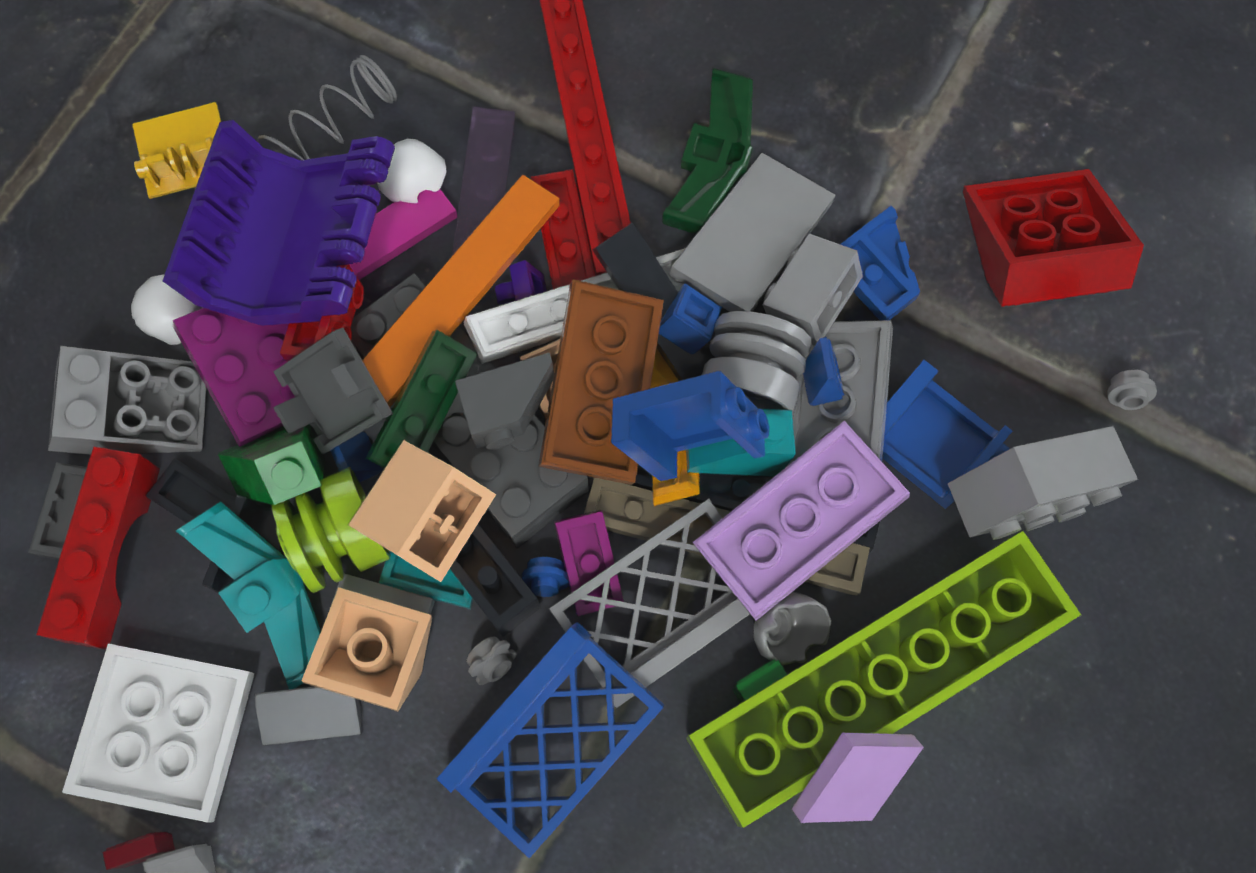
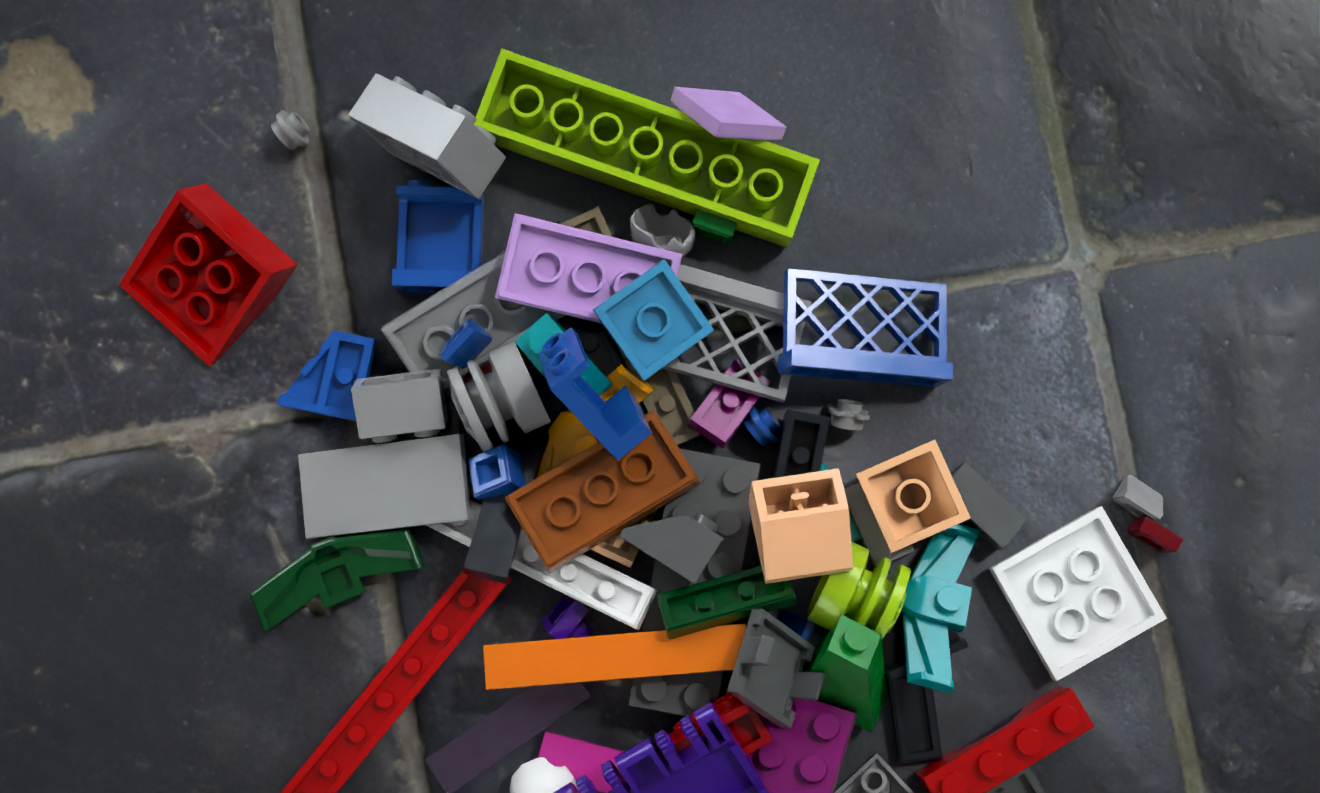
camera: 135 degrees left, 10 degrees up
red tile [530,169,596,289] -> none
none -> dark azure plate [593,259,714,381]

